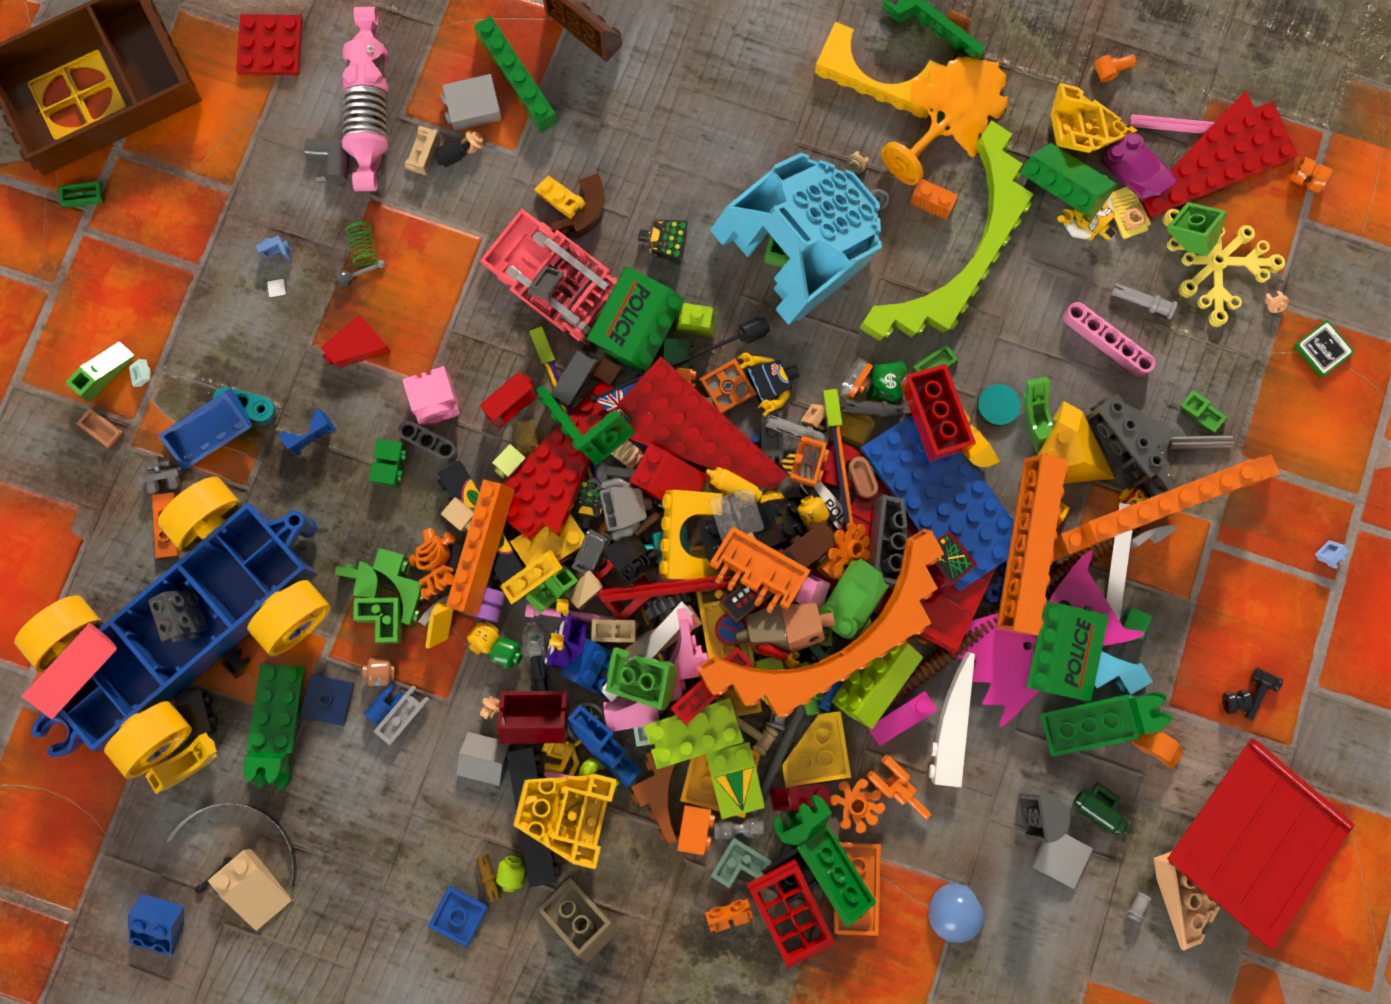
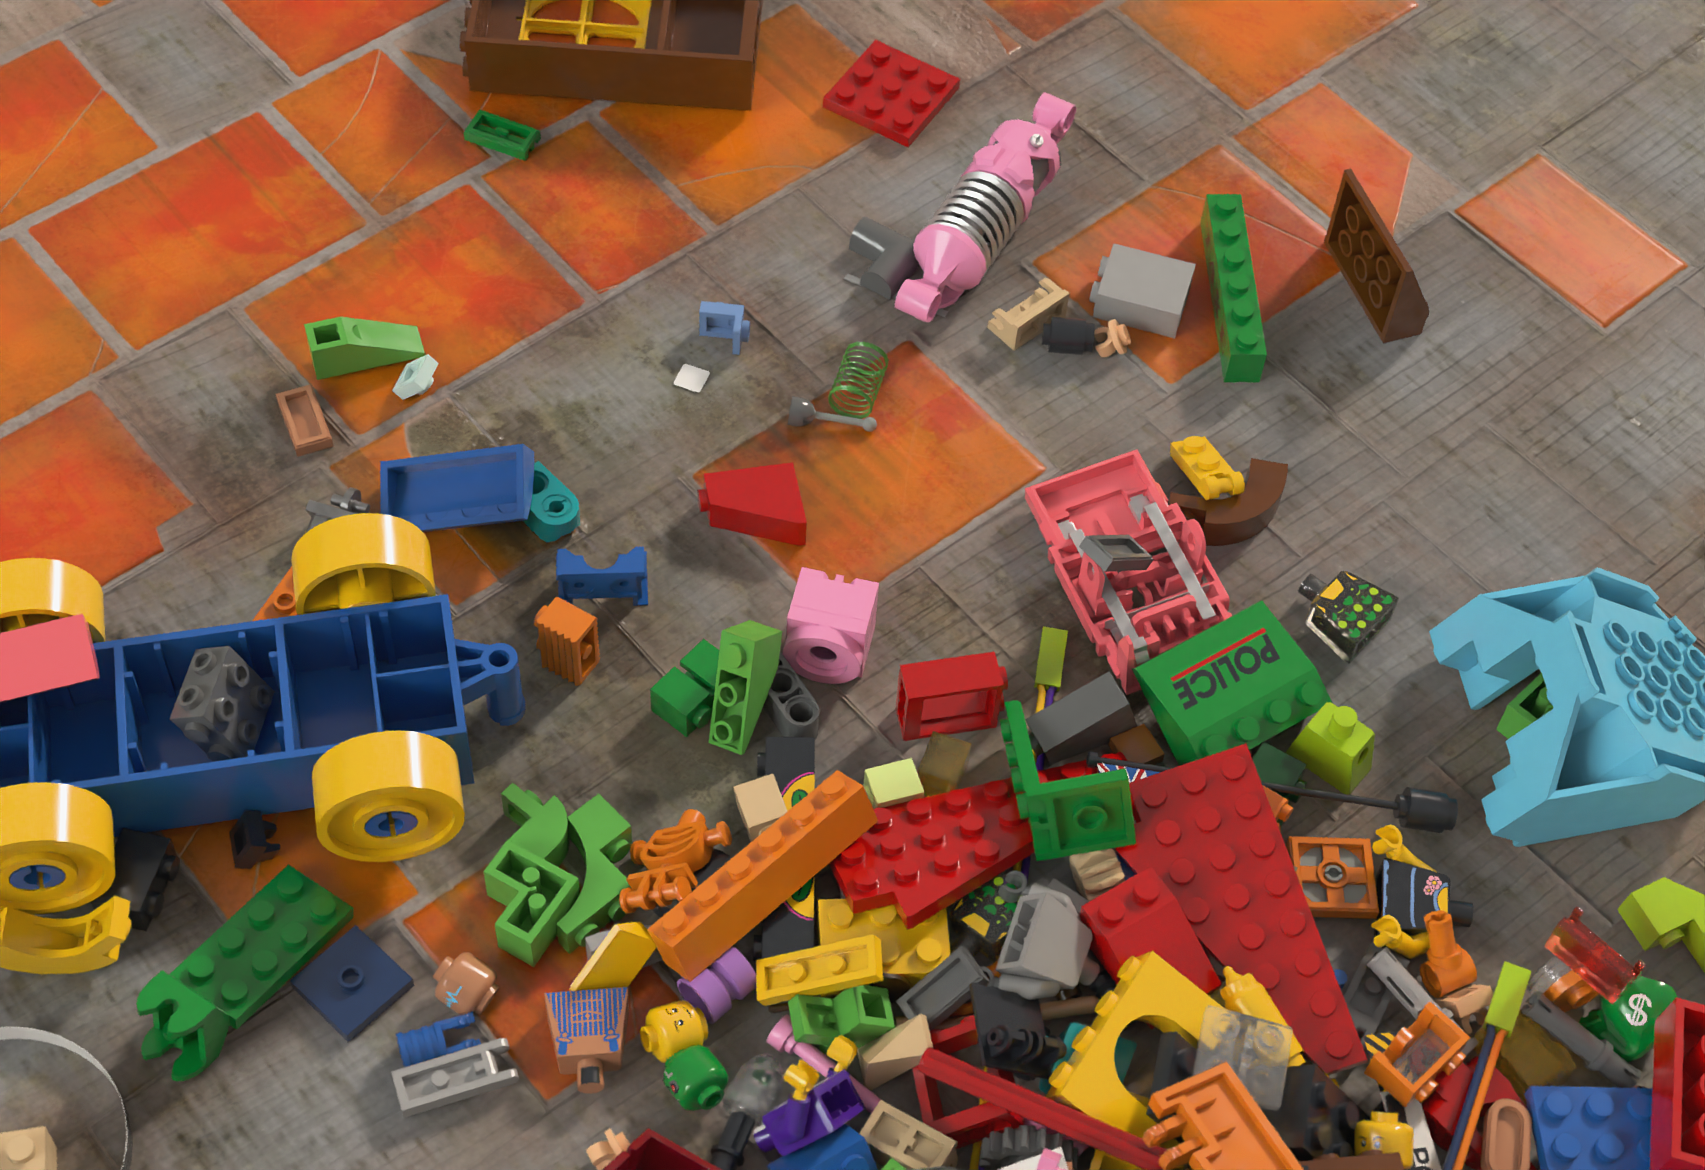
camera: 30 degrees right, 25 degrees down
none -> orange brick [534,597,600,686]
none -> nougat torso [545,987,629,1093]
none -> bright green slope [709,620,782,755]
none -> orange pin [1419,910,1477,998]
none -> clear red hinge [1545,906,1647,1005]

